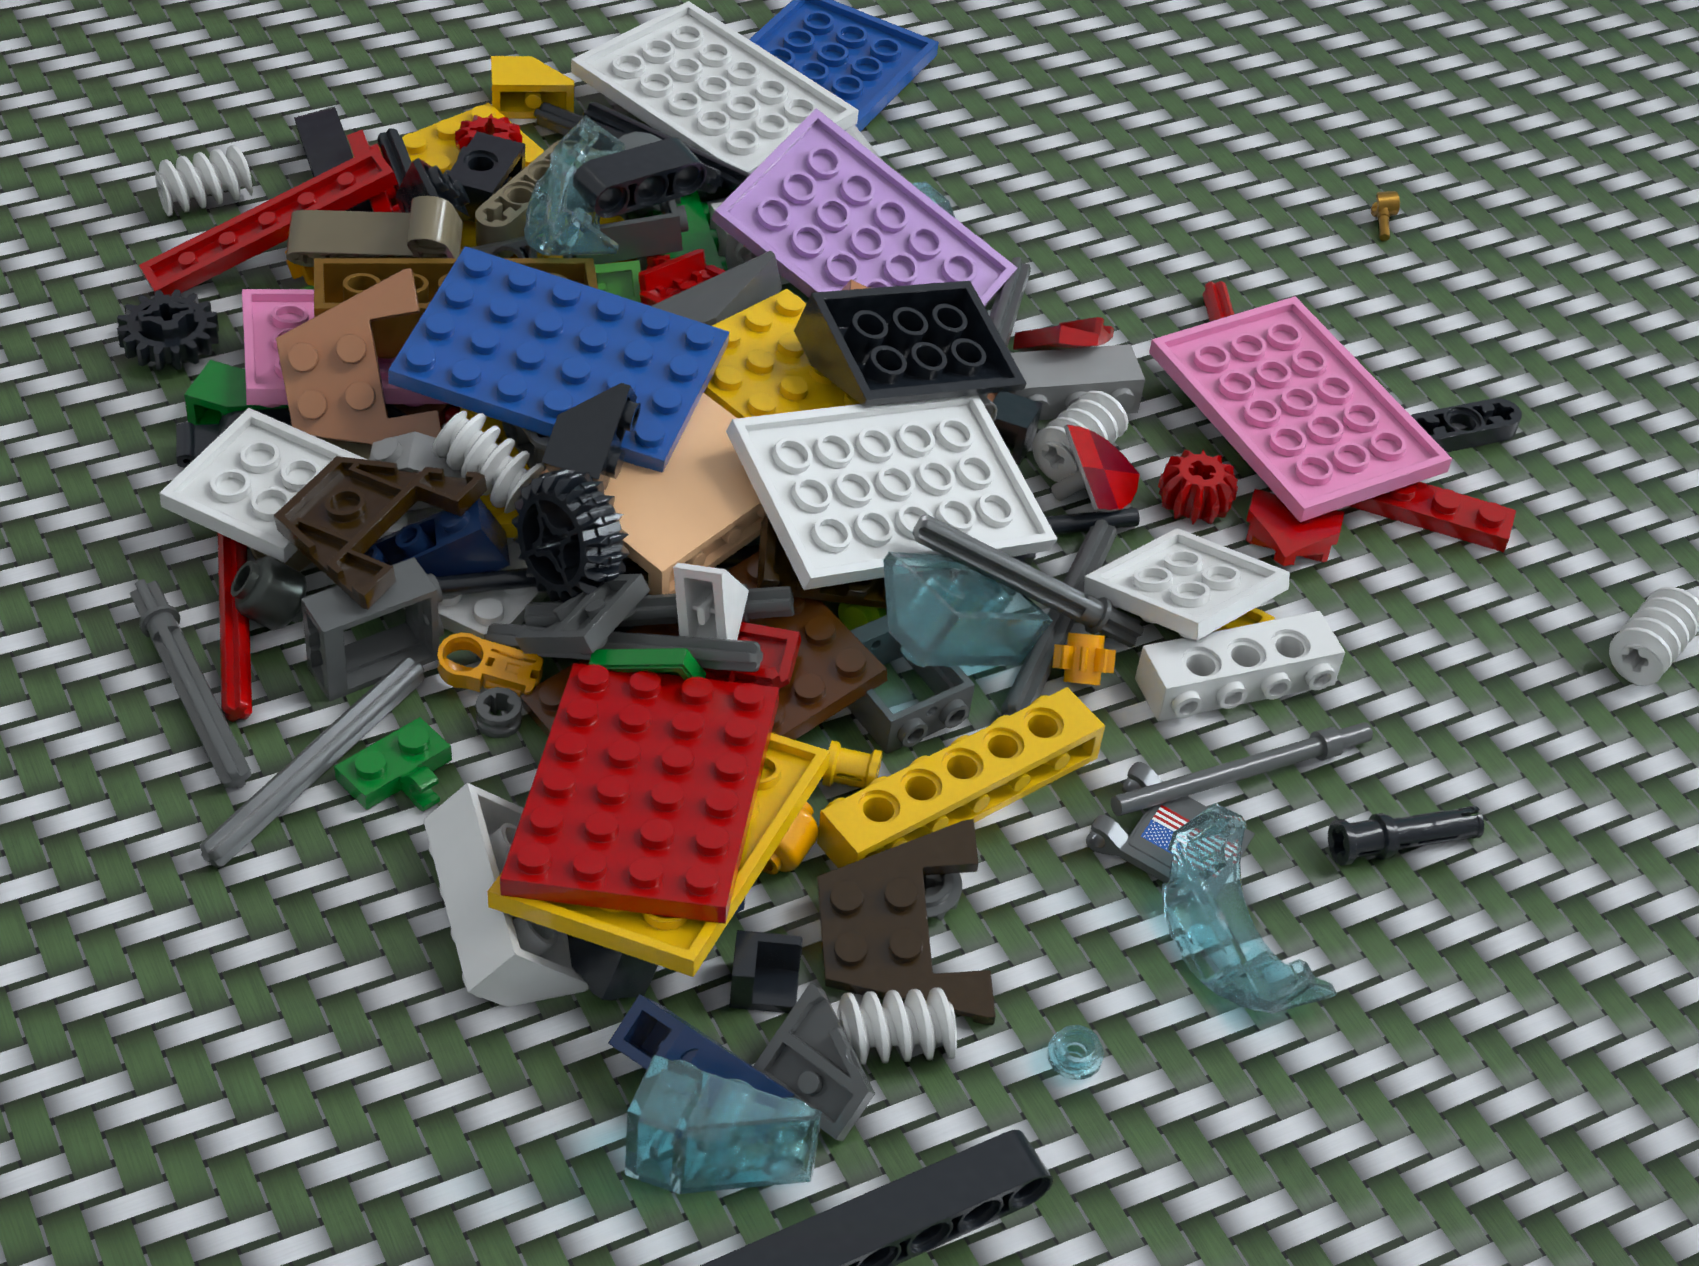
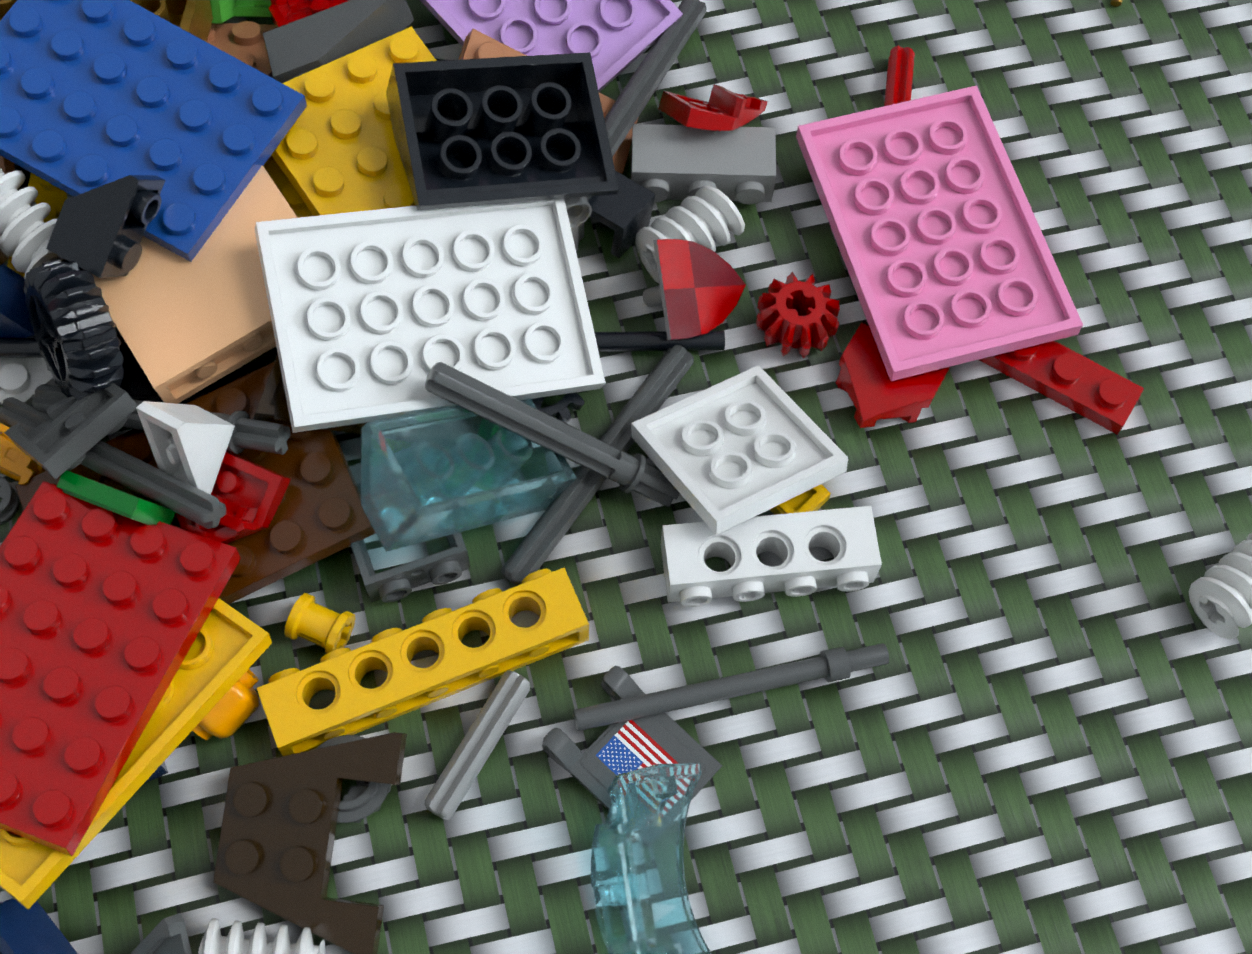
camera: 15 degrees right, 20 degrees up
black panel [729,930,803,1013] -> none
light orange gear [1052,632,1116,685] -> none
black pin [1328,805,1484,866] -> none
black beam [1411,398,1522,453] -> none
none -> light grey axle [425,670,530,820]

